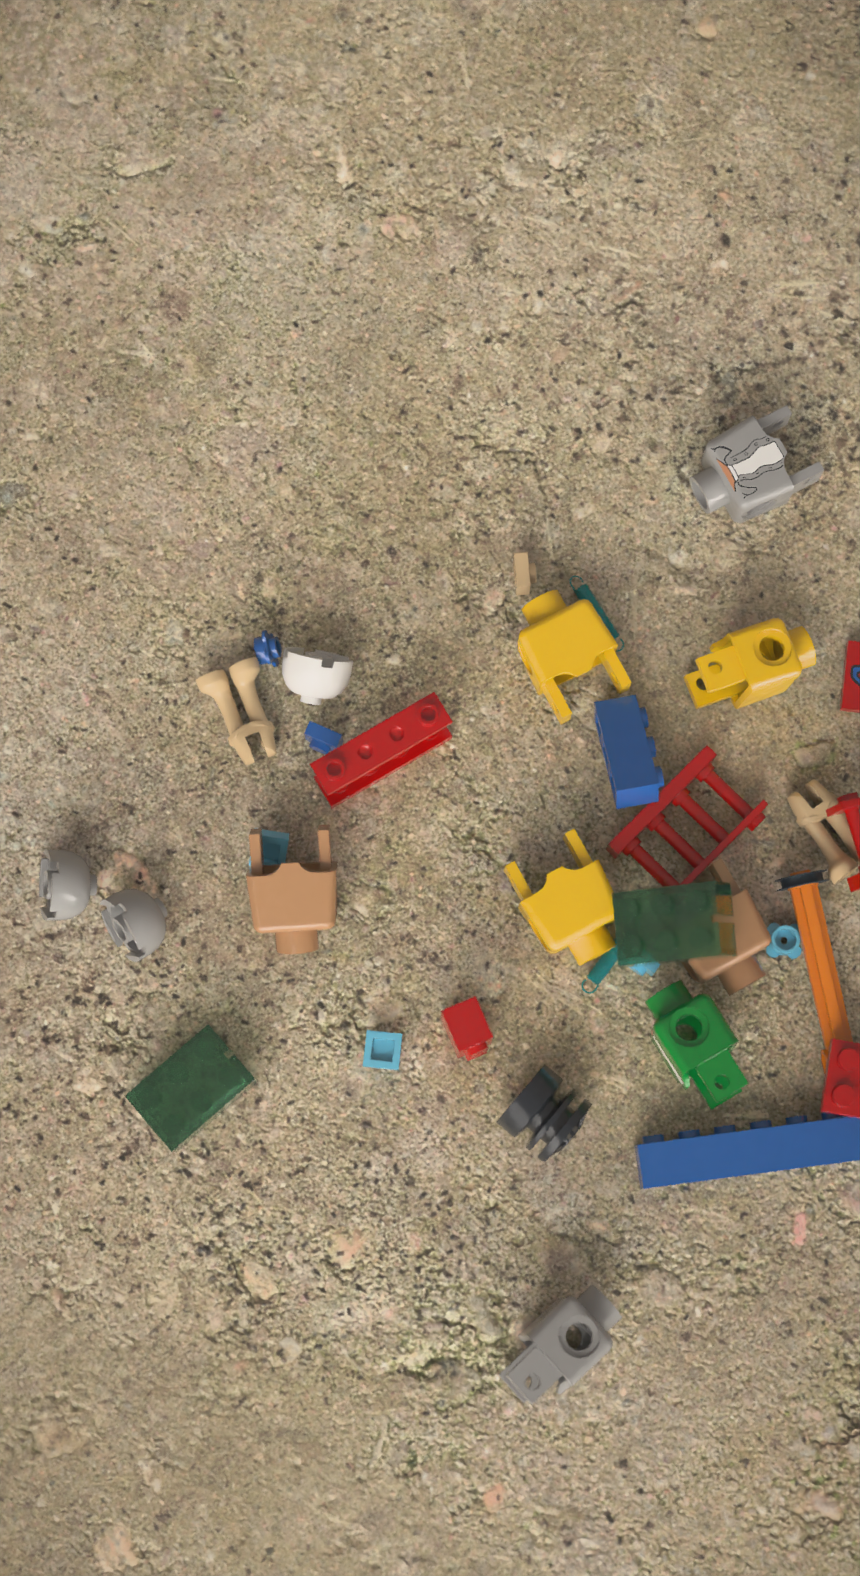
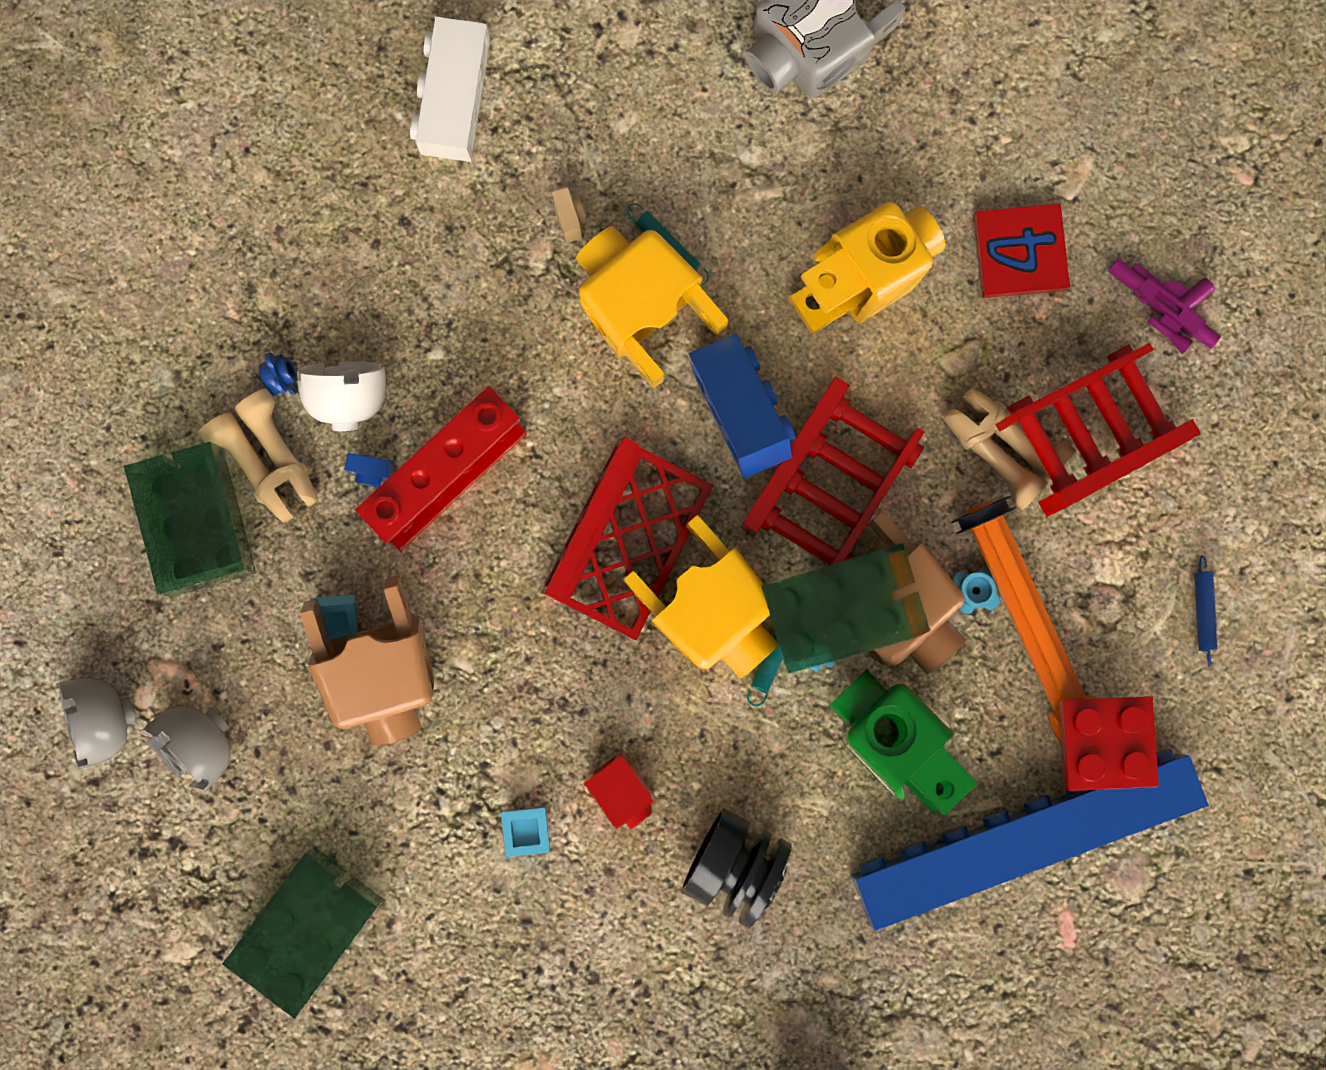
camera: 20 degrees left, 5 degrees up
none -> clear green piece [124,442,256,597]
none -> white brick [410,16,490,162]
none -> red fence [541,437,714,641]

